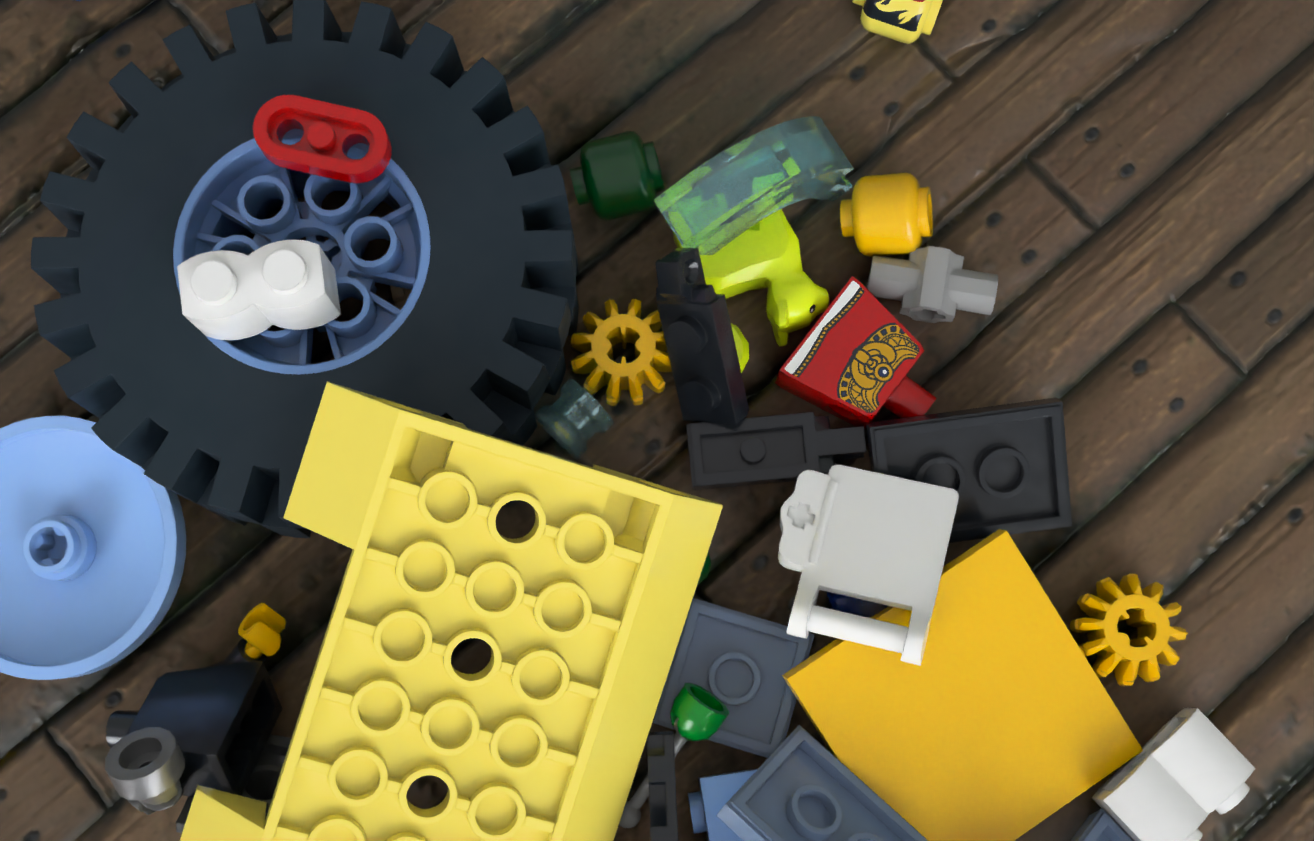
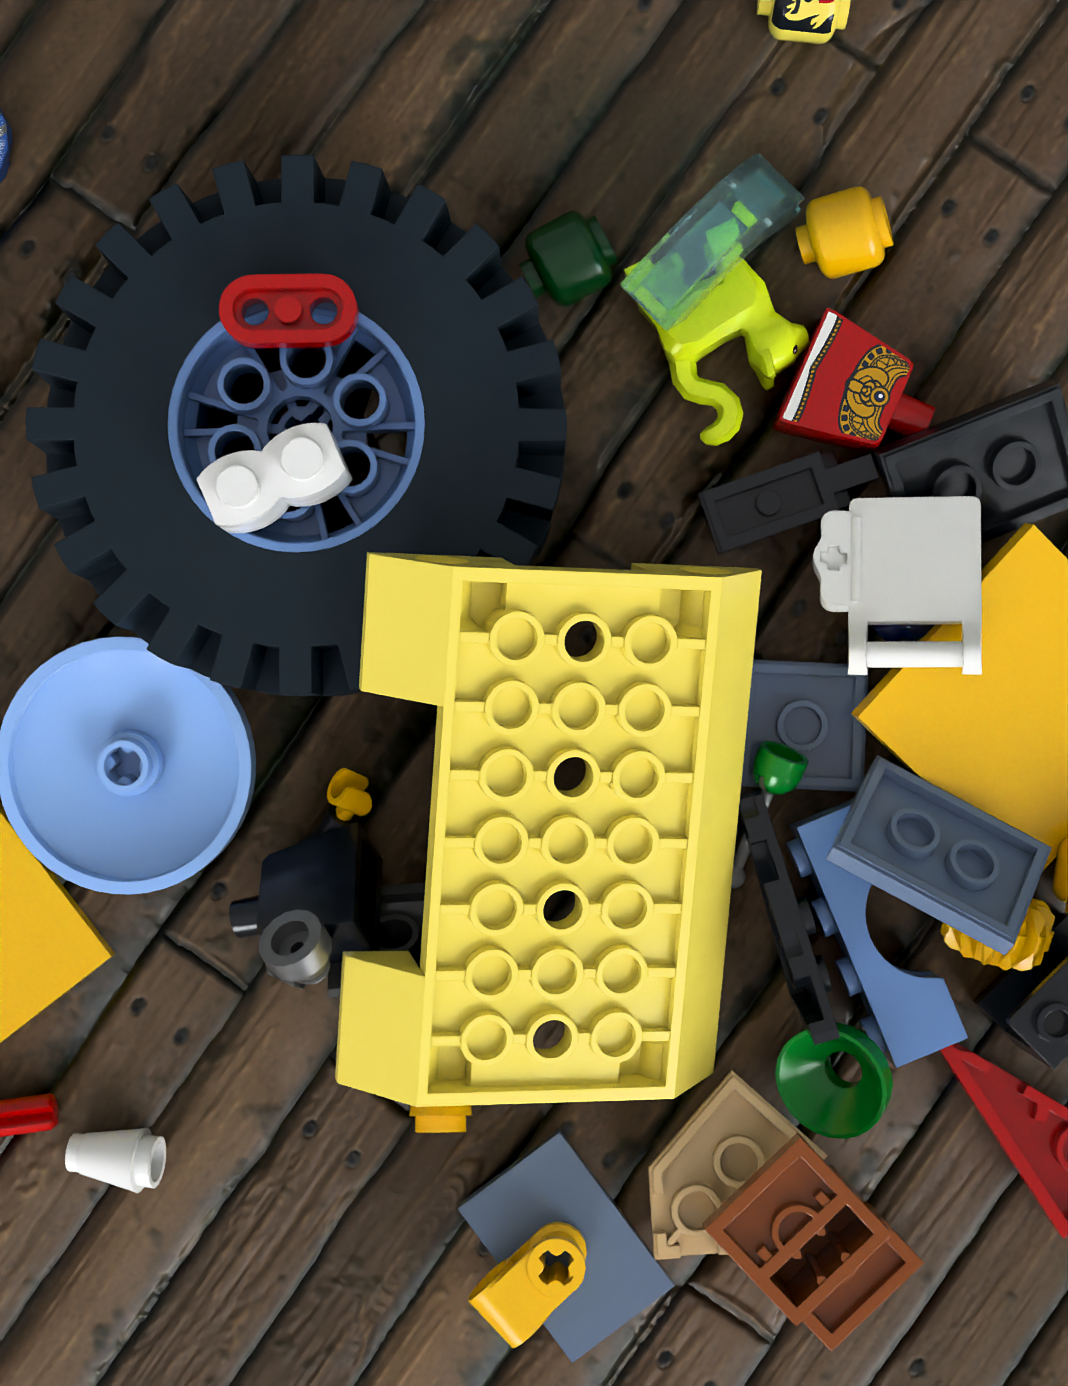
camera: 15 degrees left, 10 degrees up
clear light blue wheel [534,379,614,459] -> none
yellow gear [571,299,672,406] -> none
black hinge [655,248,749,424] -> none
light grey axle [867,246,998,323] -> none

